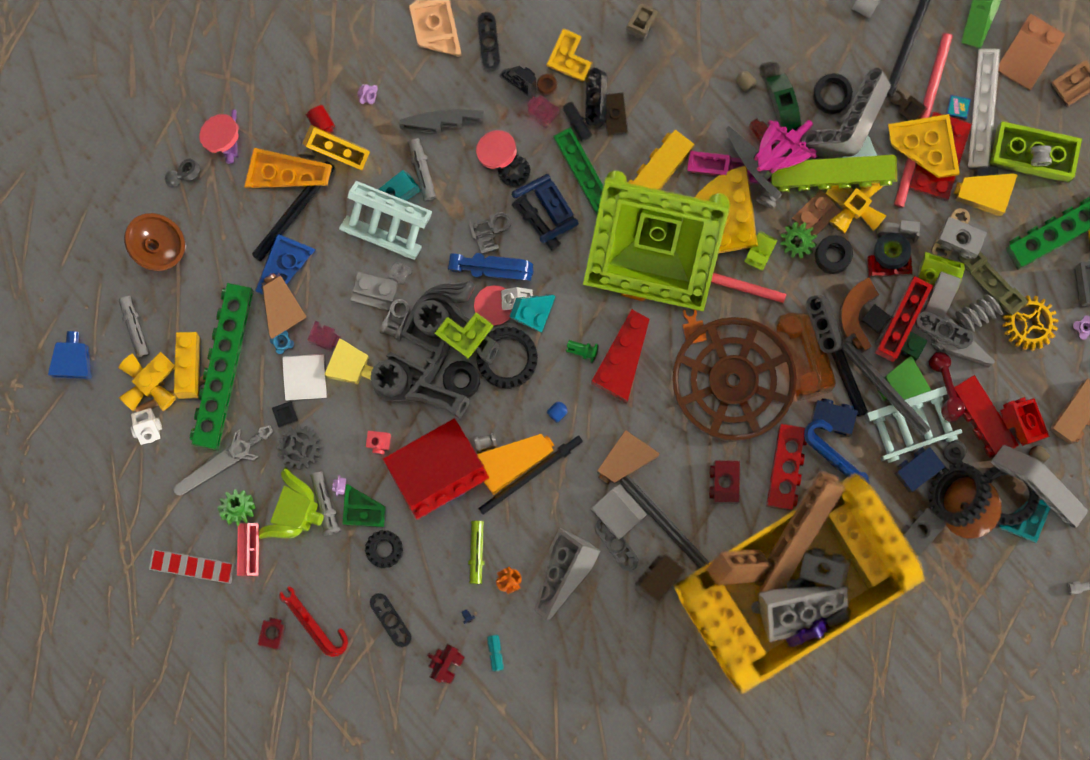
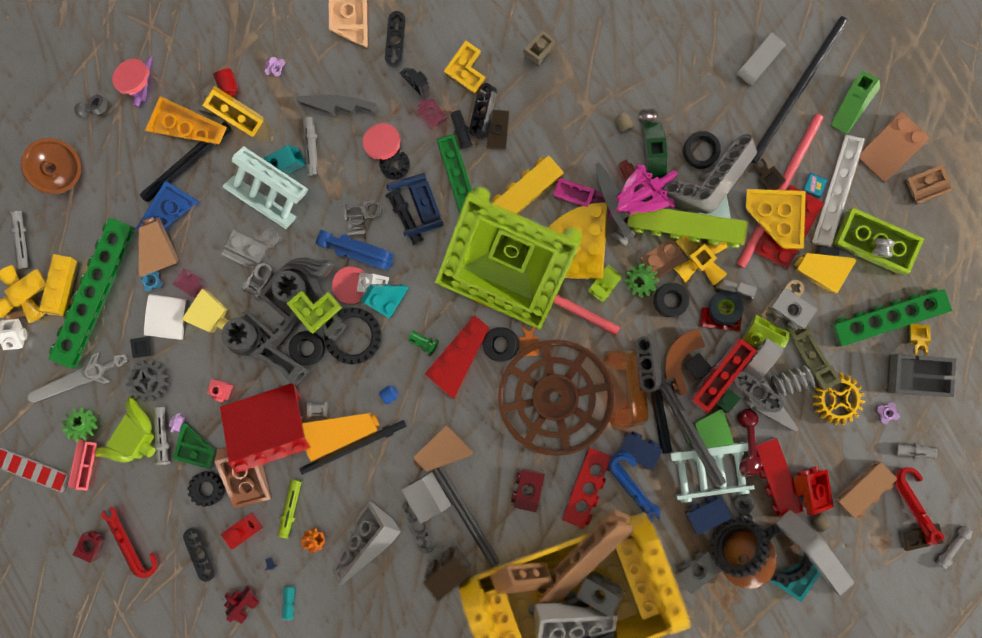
camera: 15 degrees right, 5 degrees up
reddish brown tile [537,74,557,95] -> none
none -> nougat slope [214,447,271,509]
none -> red torso [220,512,263,550]
none -> black tyre [483,327,519,362]

